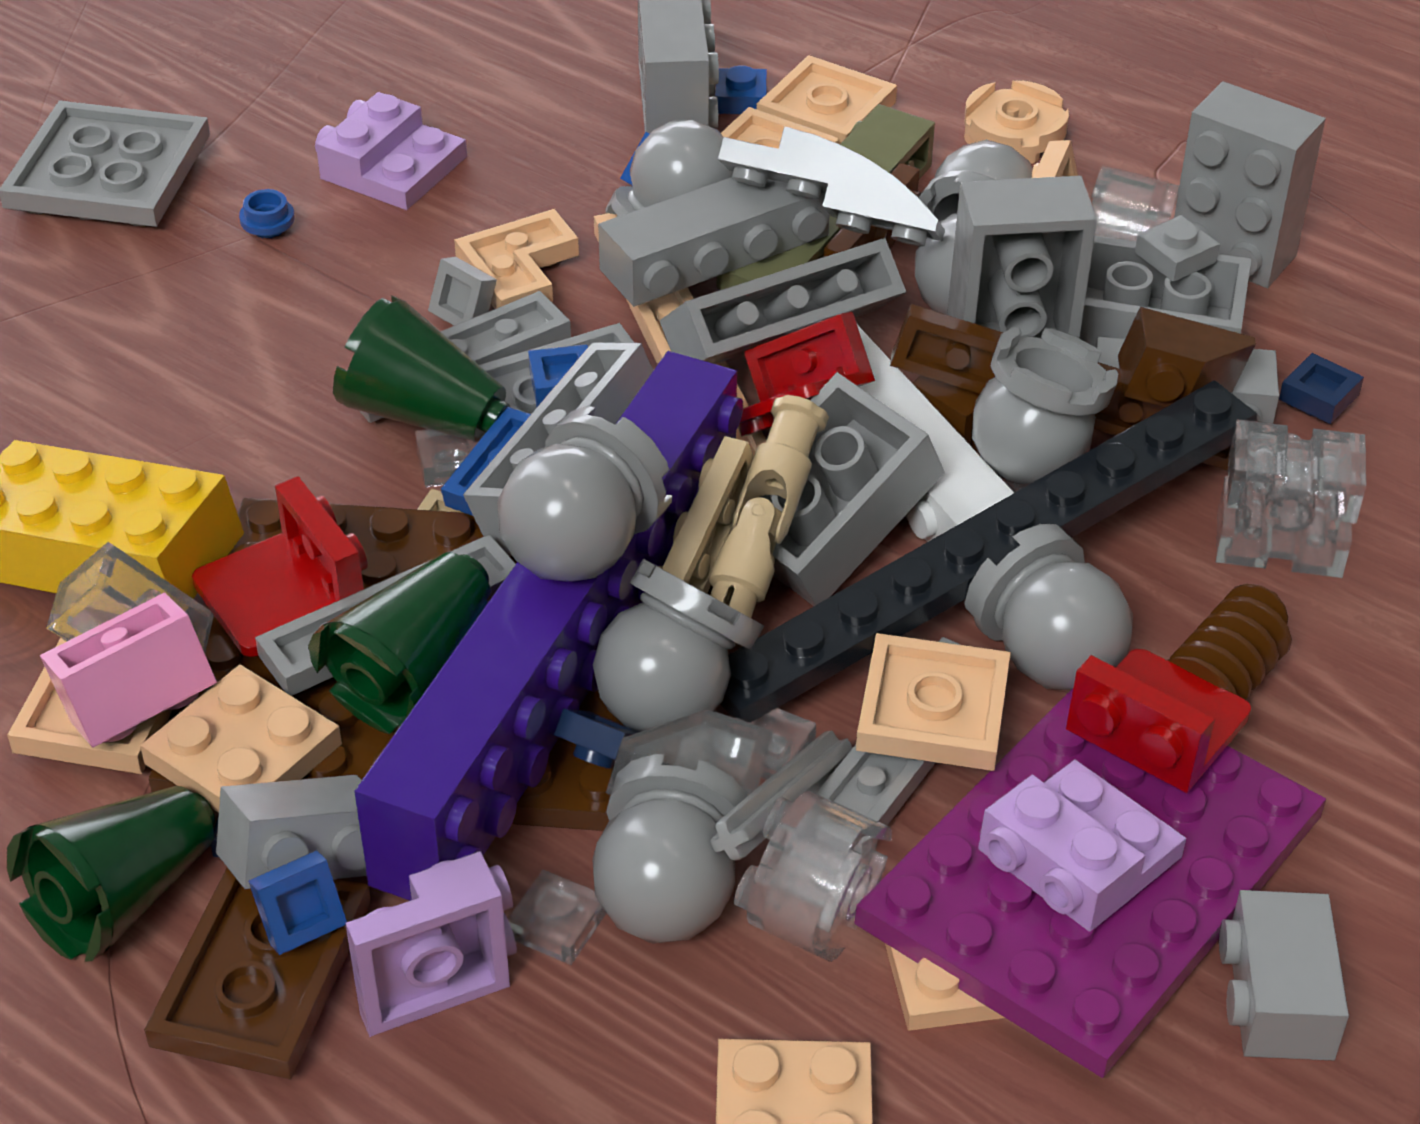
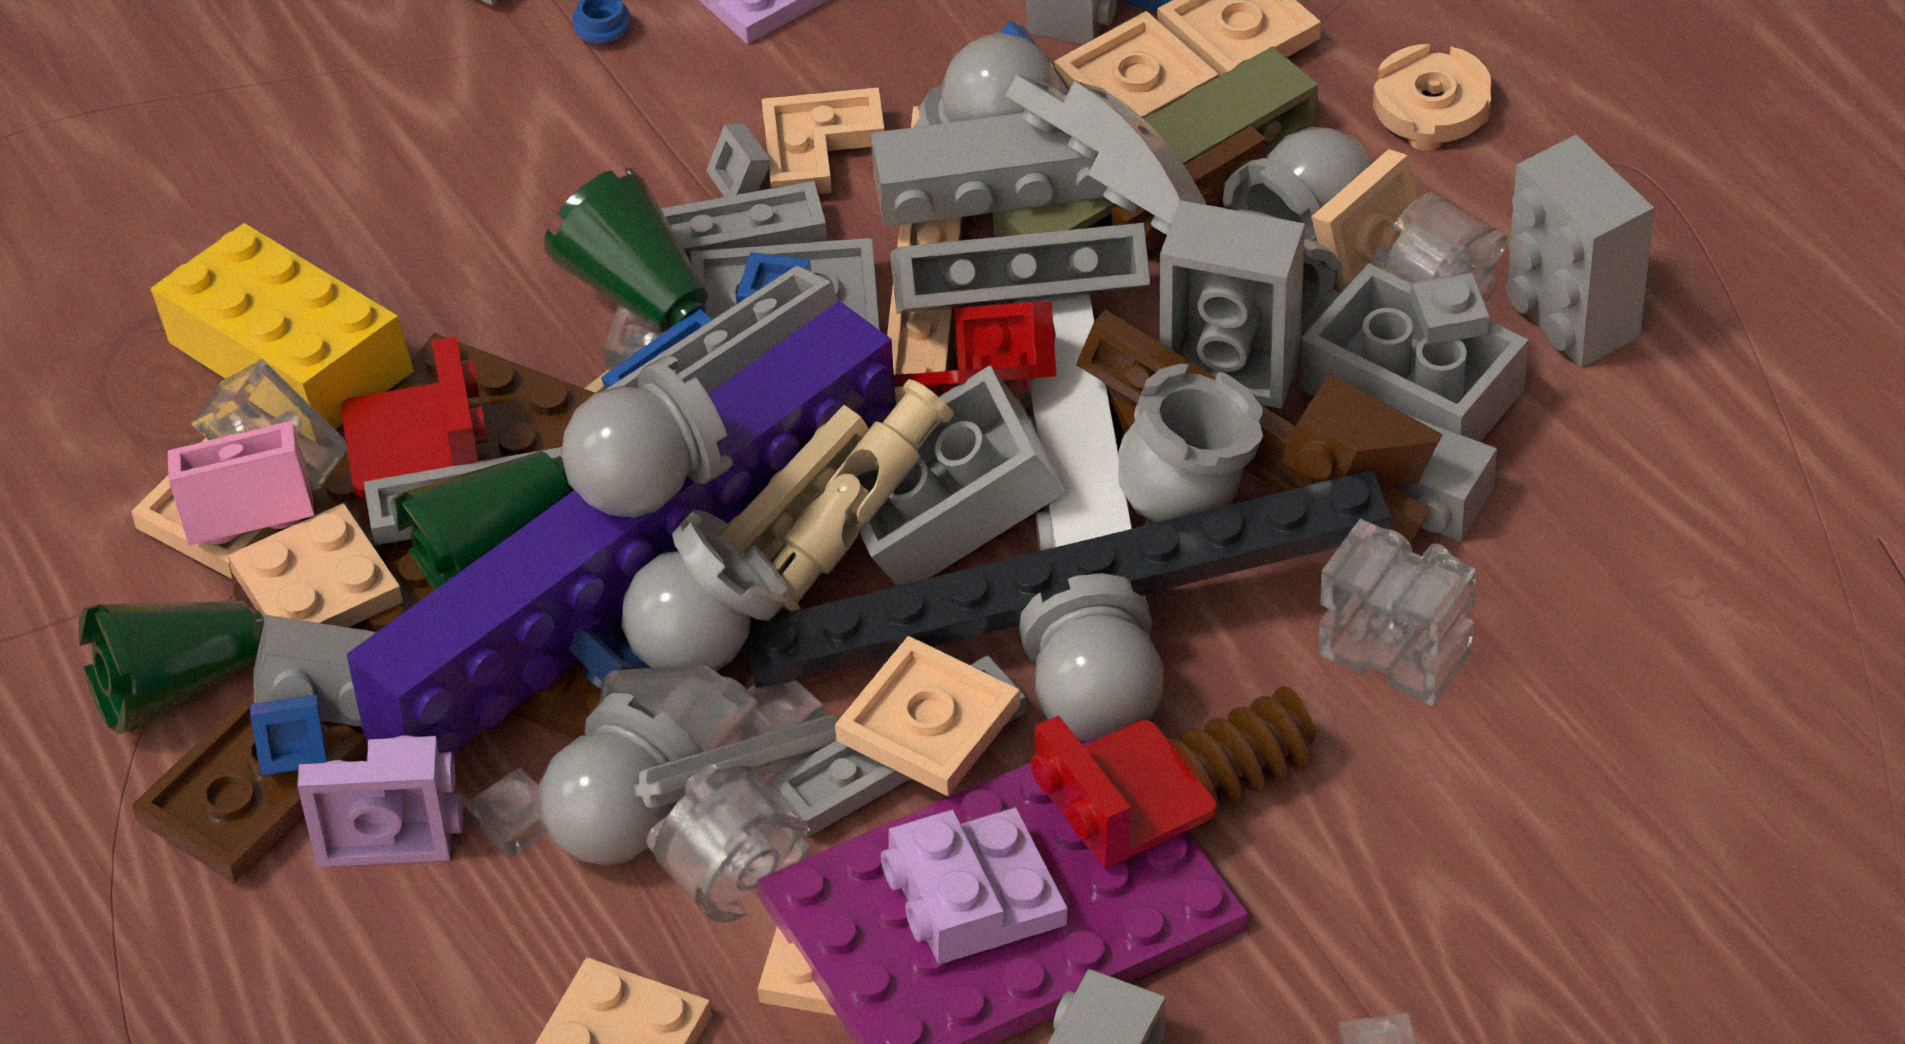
camera: 25 degrees right, 5 degrees up
dark blue plate [1279,353,1364,424] -> none

